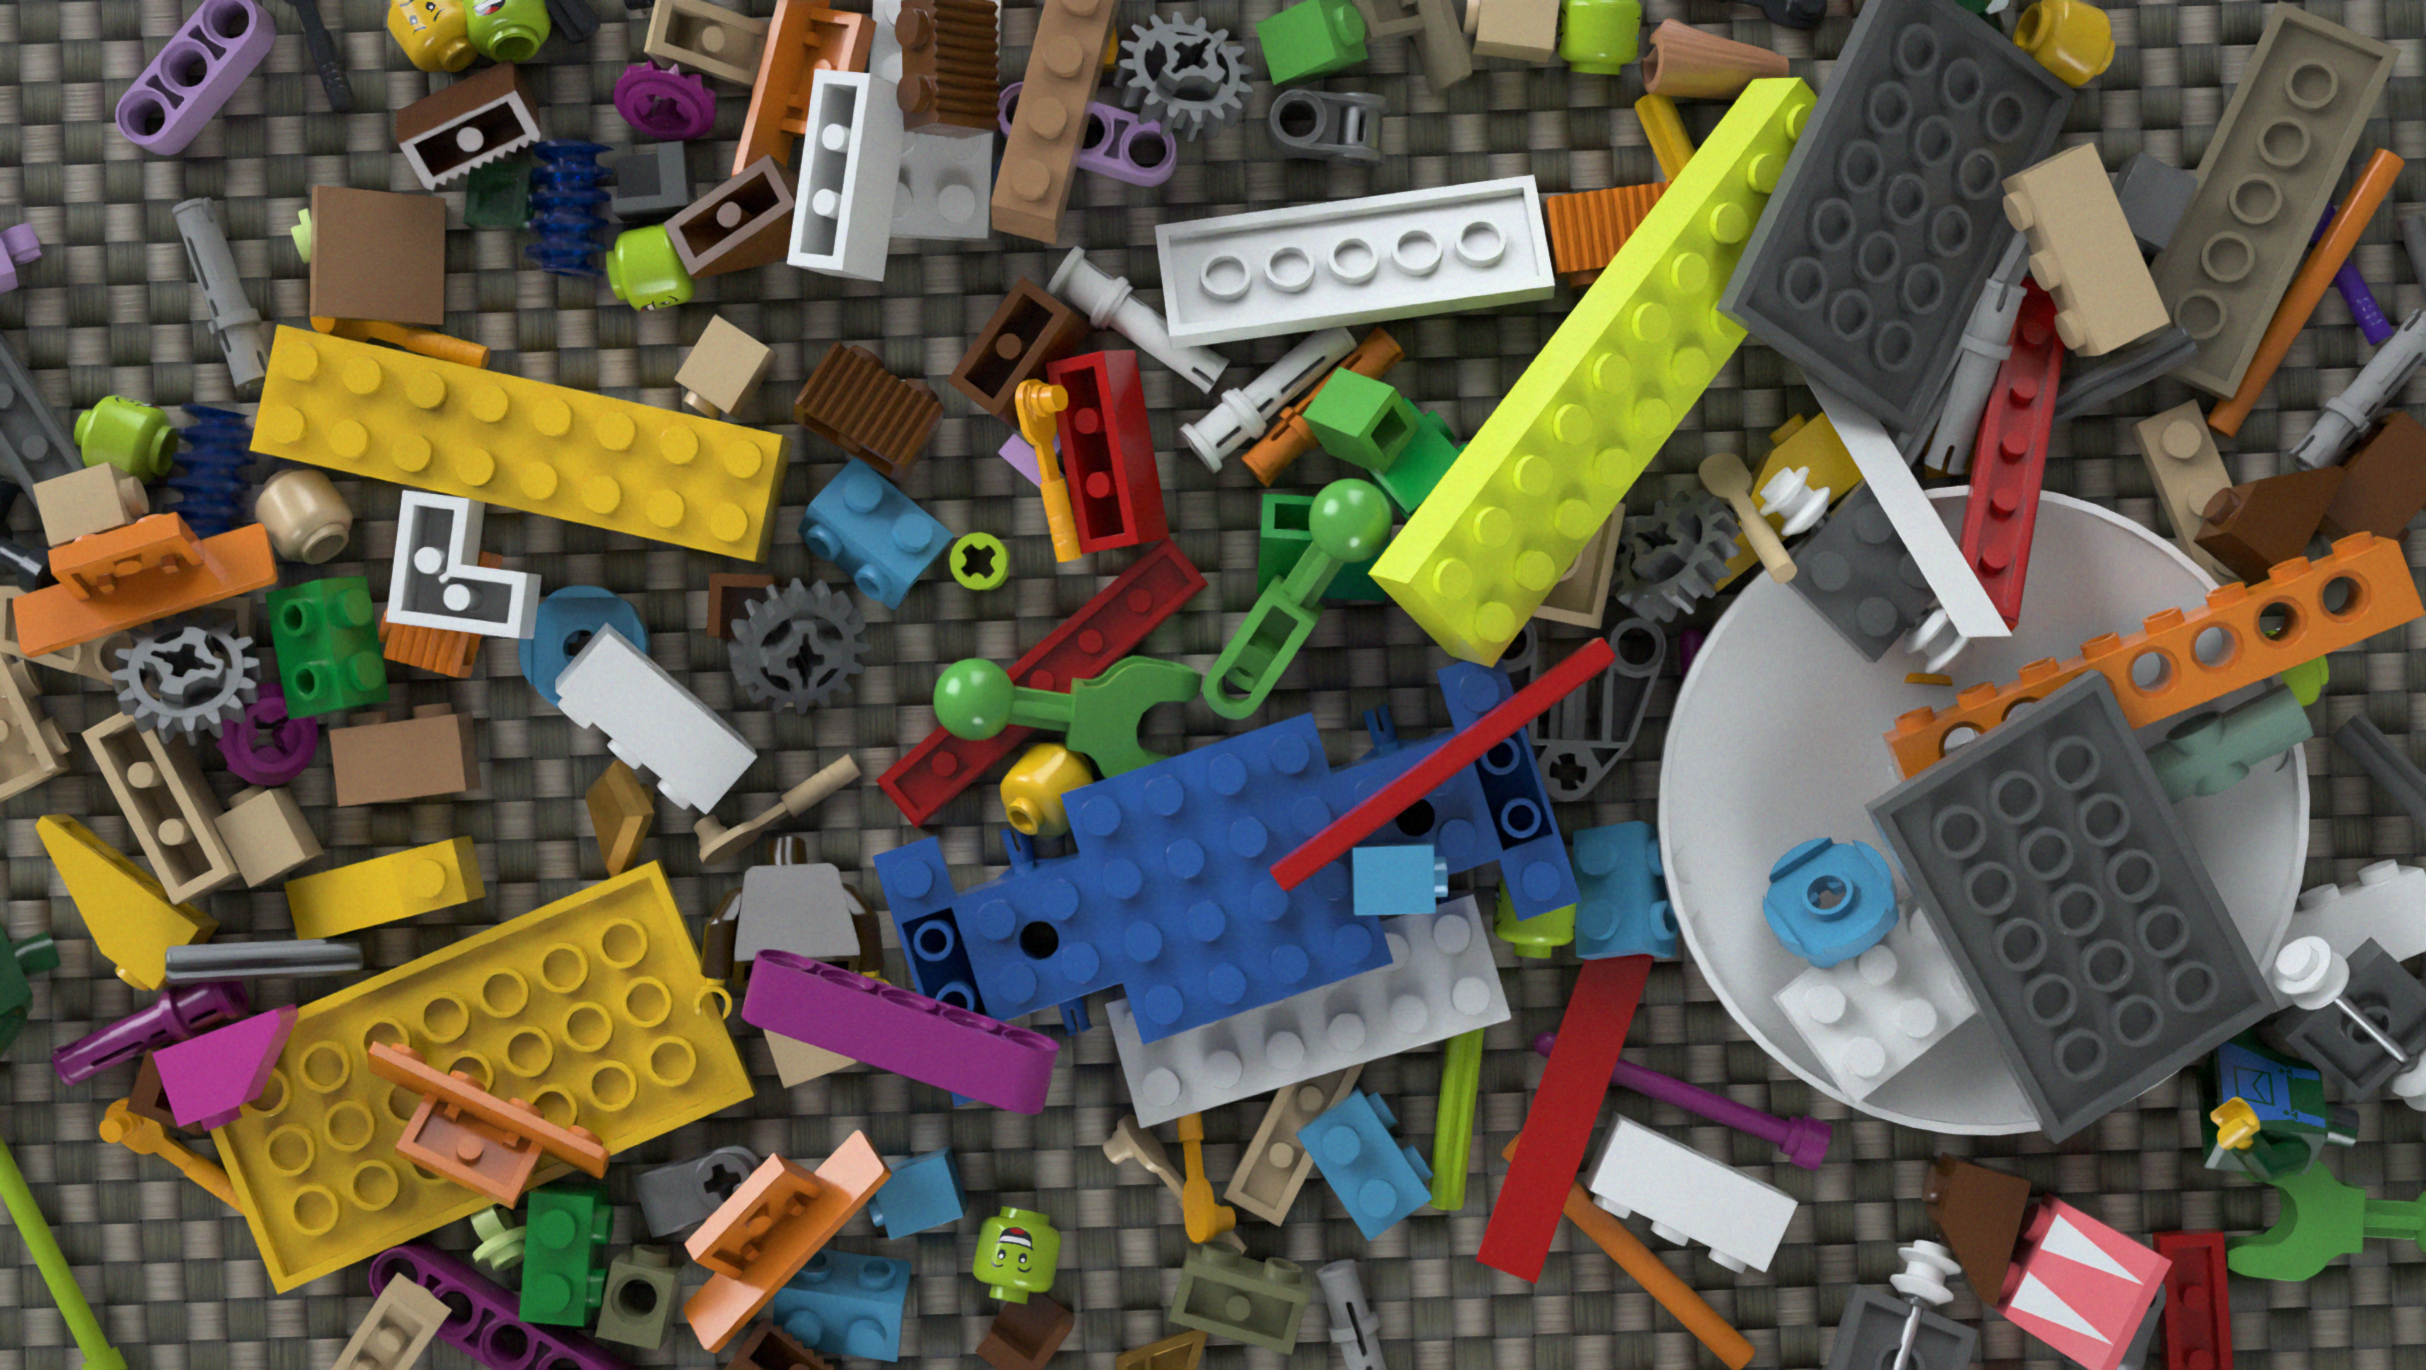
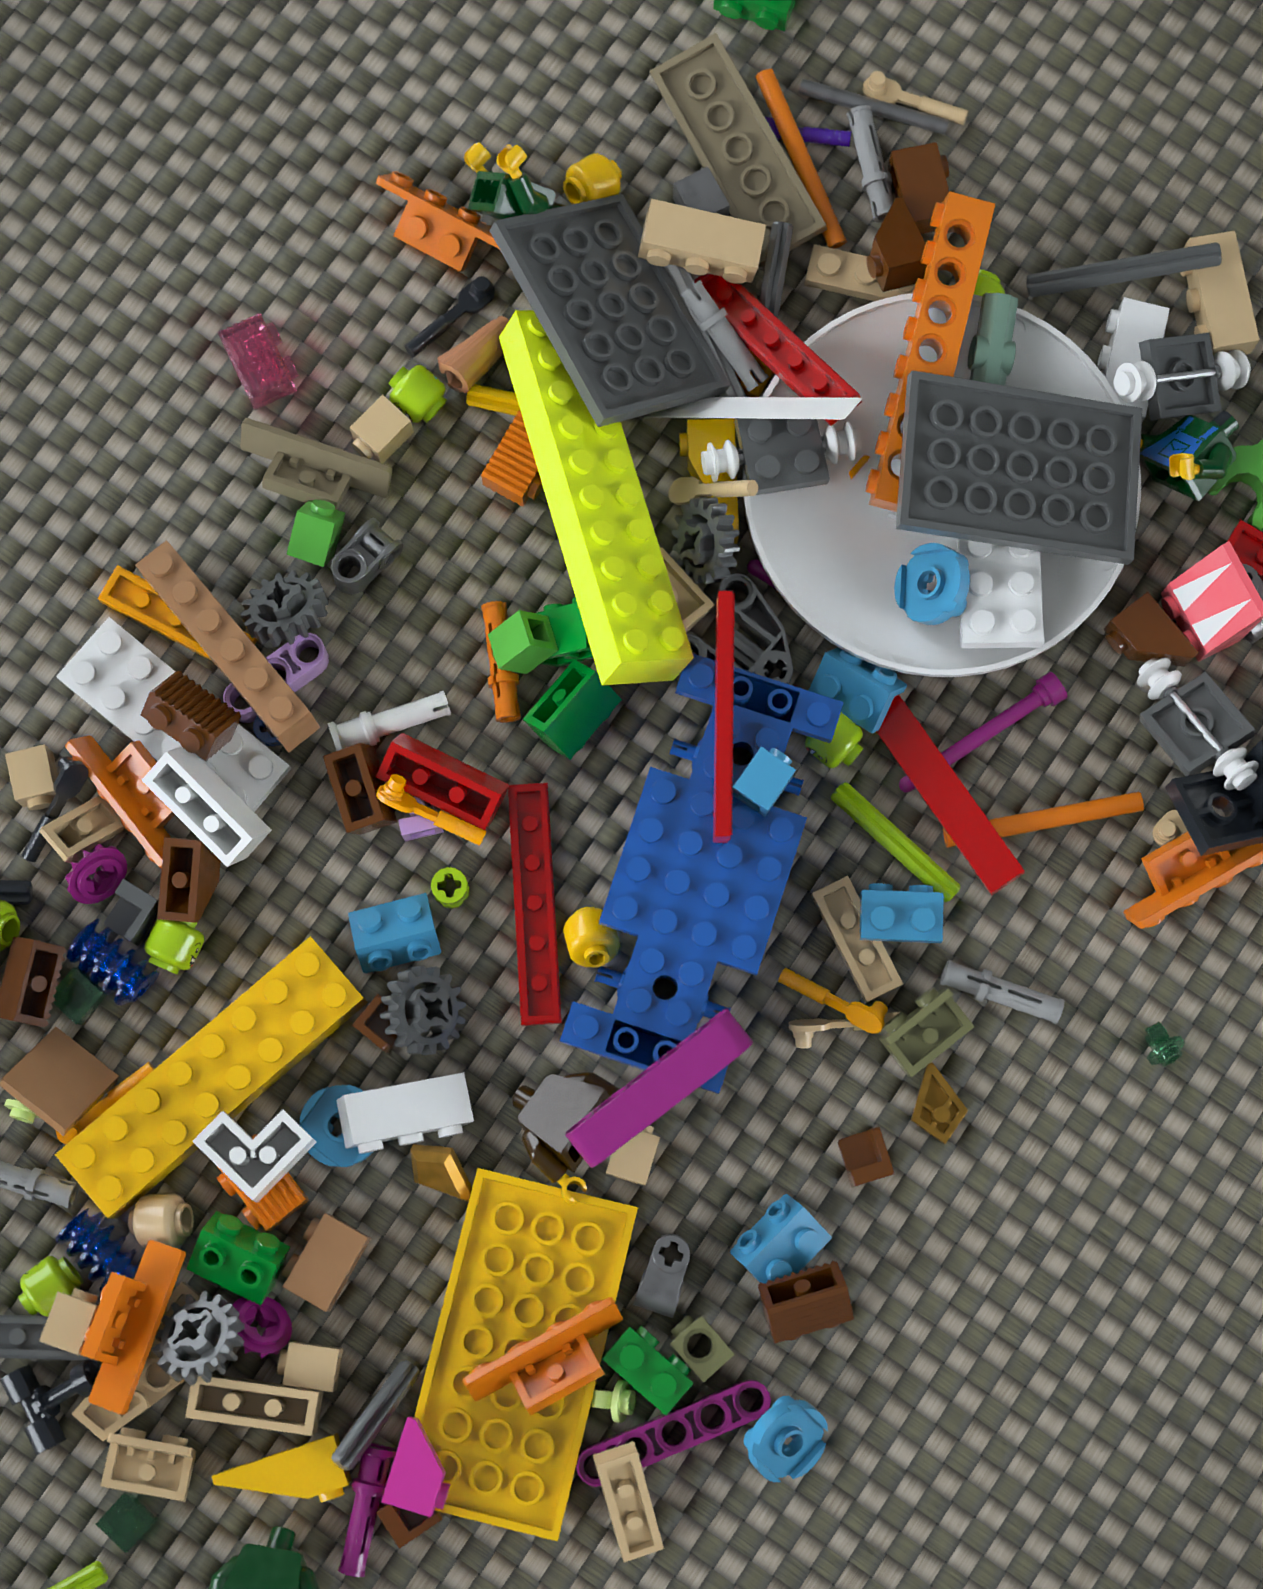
camera: 50 degrees left, 10 degrees down
light orange piece [99,1097,245,1216] -> none
yellow slope [284,835,486,940] -> none
tan brick [674,314,779,420] -> none
orange bracket [683,1130,891,1353] -> none
tan piece [693,754,862,866] -> none
reddish brown brick [793,342,945,485] -> none
dark azure brick [867,1146,969,1240] -> none
bright green piece [933,655,1203,778] -> none
lime head [972,1206,1062,1304] -> none
white plate [1105,894,1511,1128] -> none
white plate [1155,175,1555,349] -> none
white pin [1179,326,1358,474] -> none
bright green piece [1203,478,1393,720] -> none
white brick [1583,1112,1798,1274] -> none

